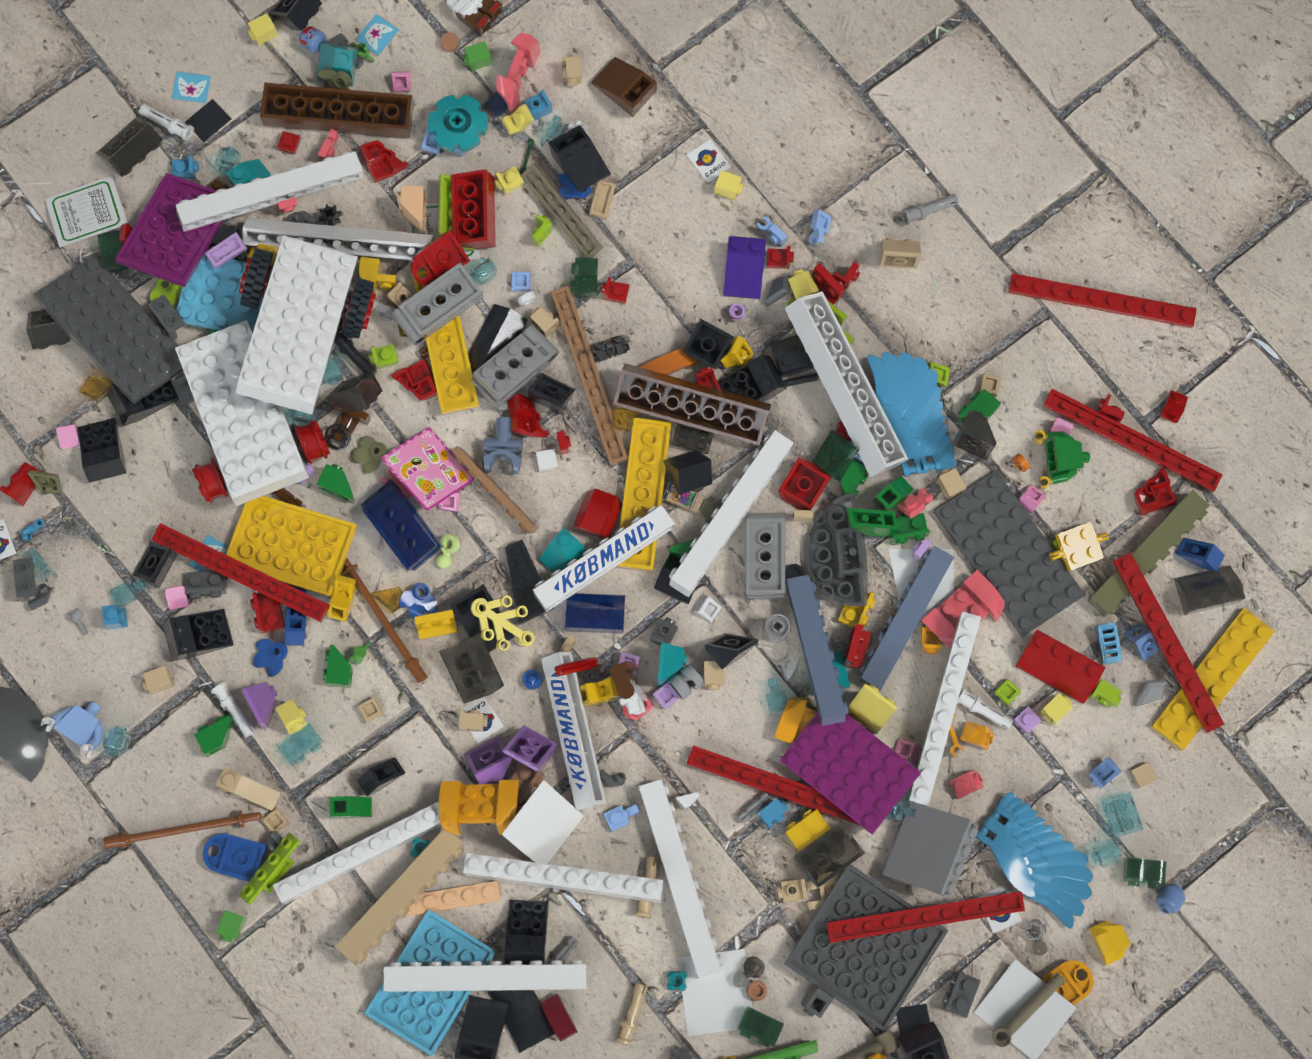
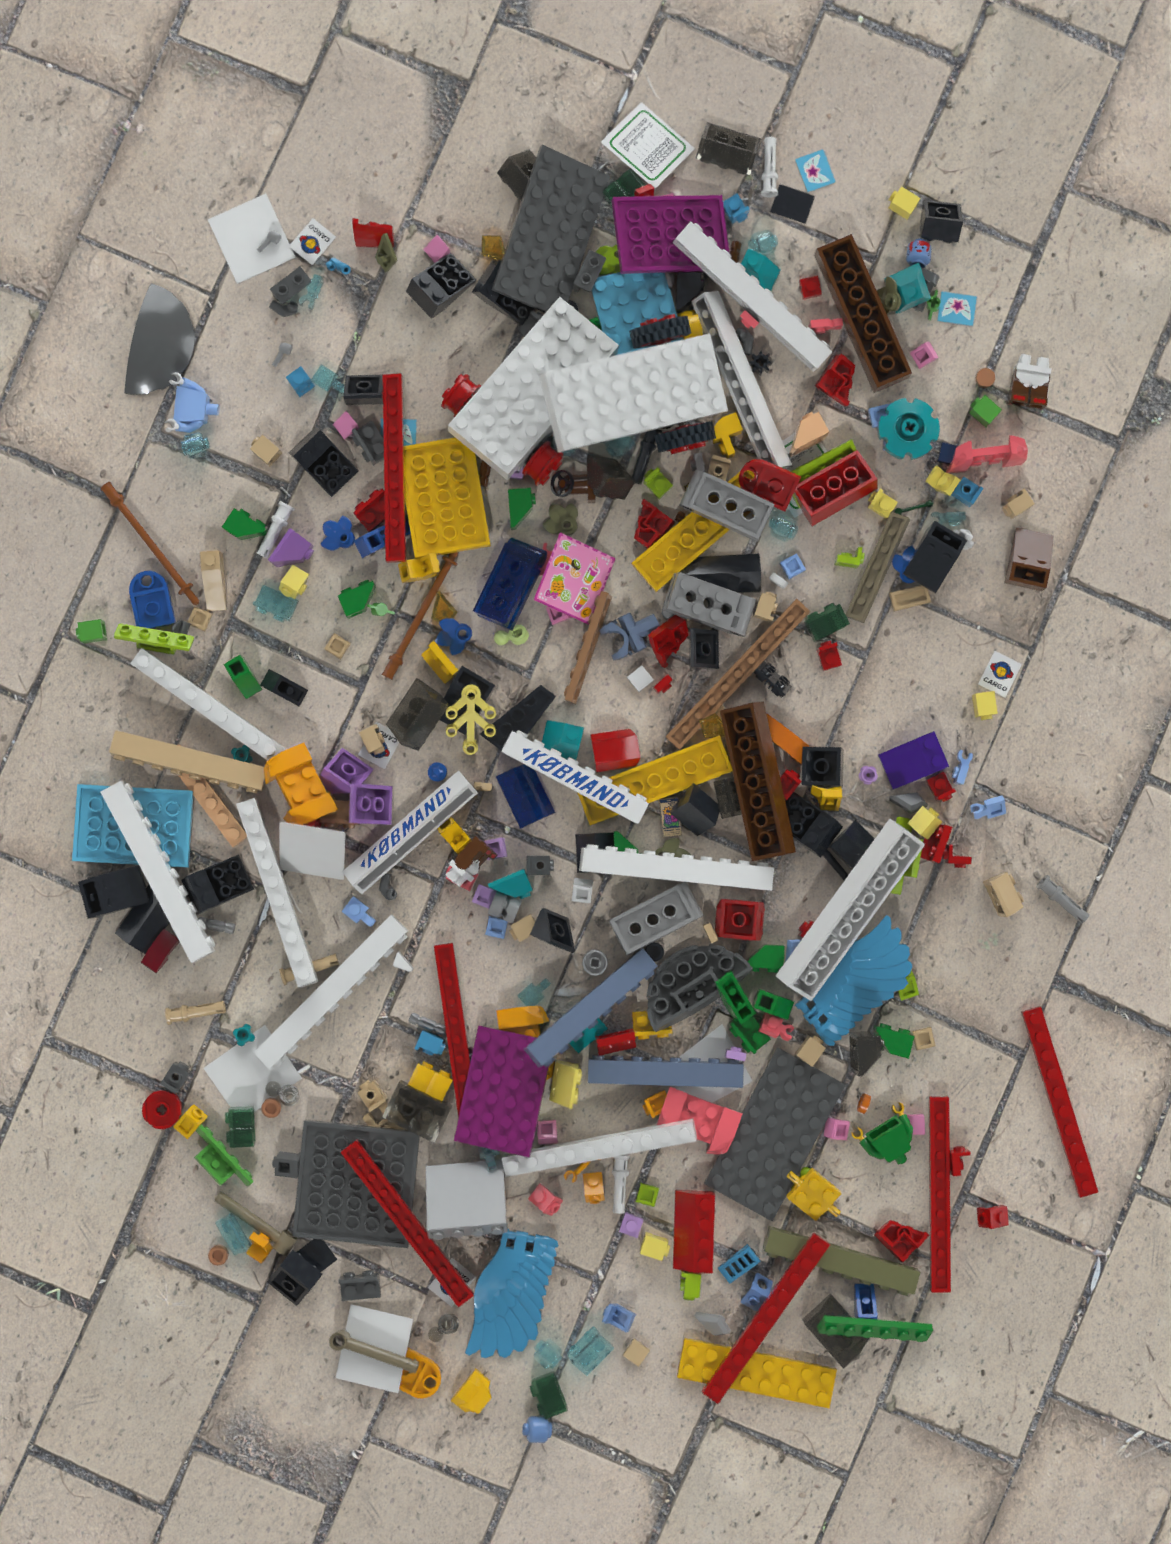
camera: 60 degrees right, 10 degrees up
lavender plate [205,232,247,269] -> none
red axle [554,657,599,676] -> none
clear green plate [812,430,860,481] -> none
none -> light blue tile [485,916,508,939]
none -> green plate [817,1315,934,1342]

